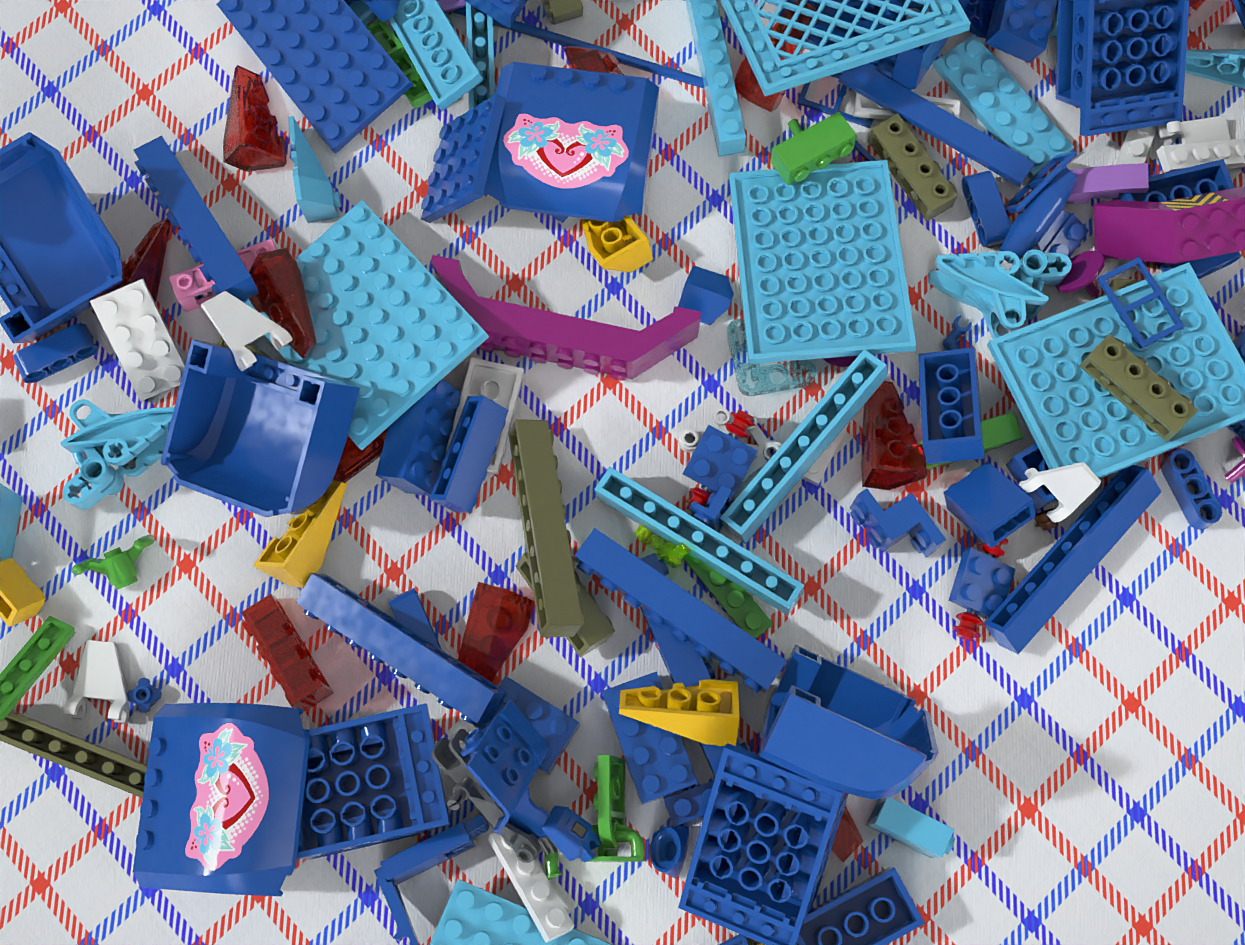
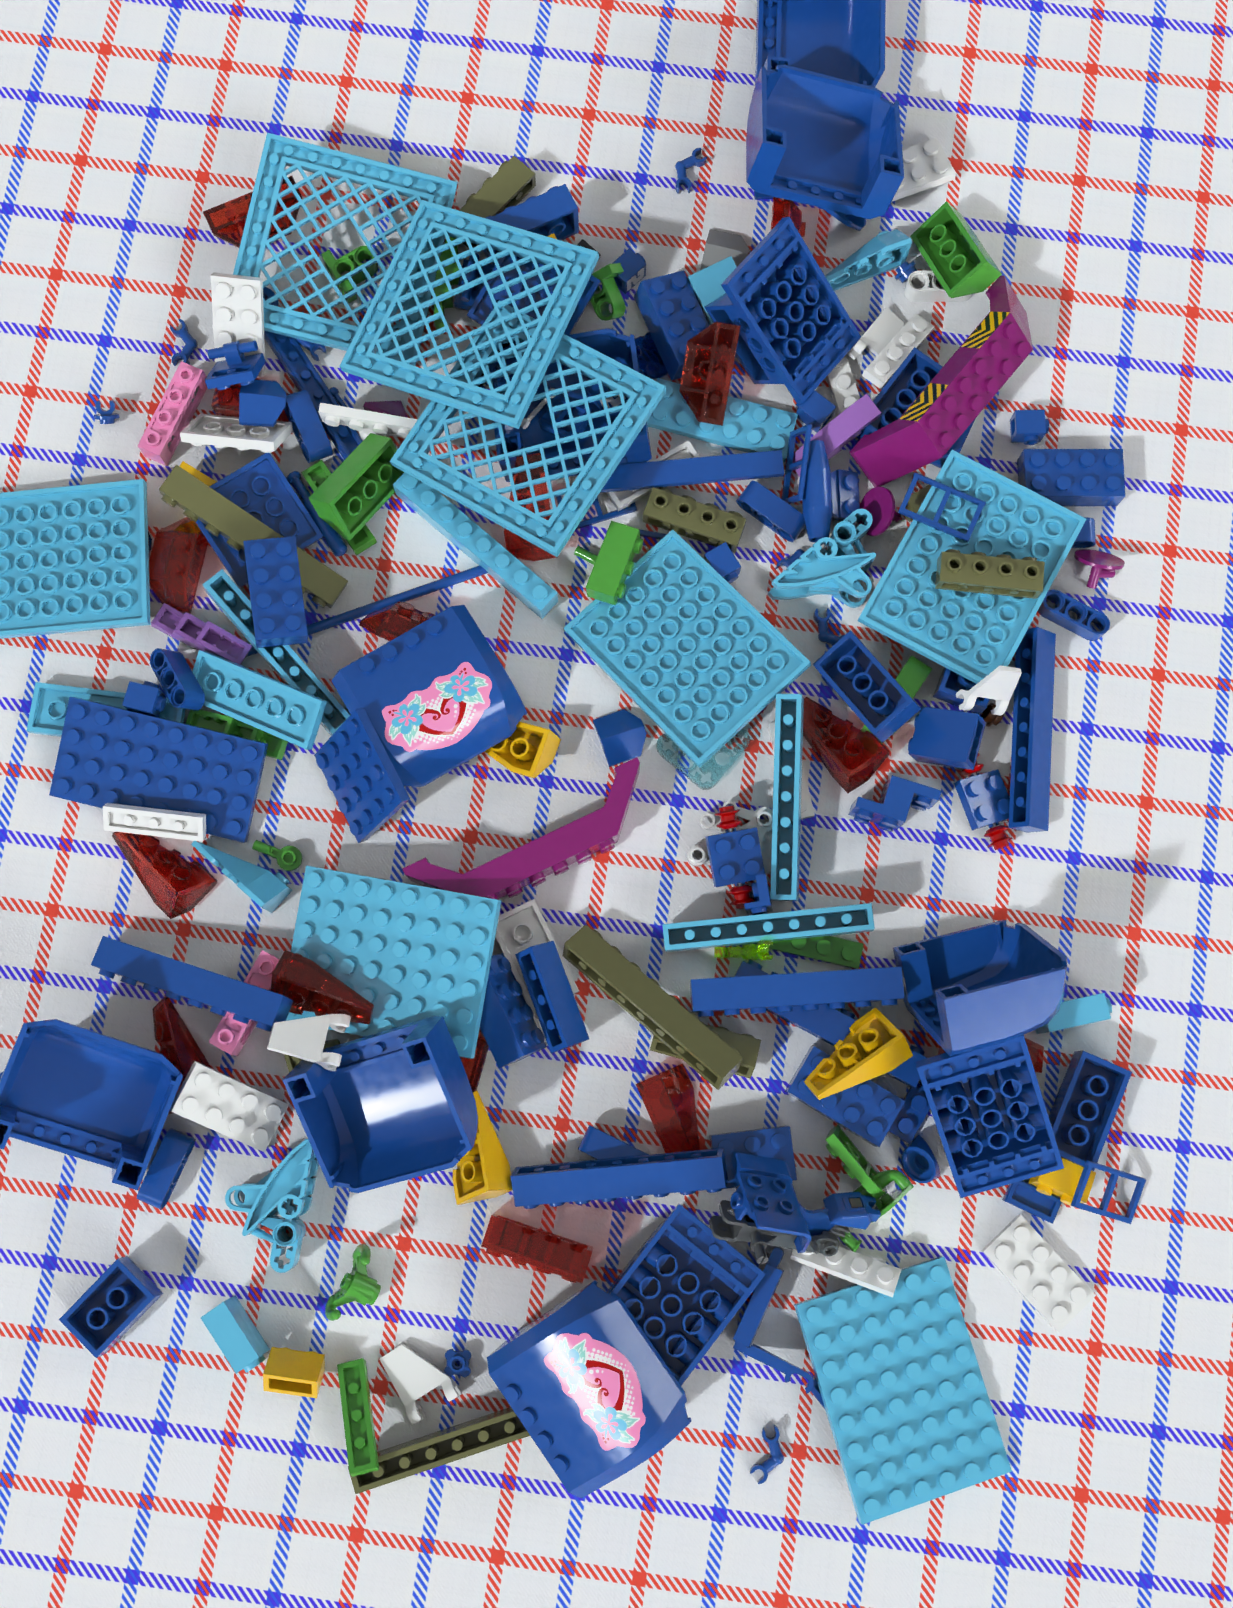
camera: 40 degrees left, 5 degrees up
none -> white plate [103,803,206,842]
none -> bright green plate [252,840,303,871]
none -> clear red wedge [679,321,741,426]
none -> blue brick [704,542,741,584]
none -> blue brick [796,390,836,433]

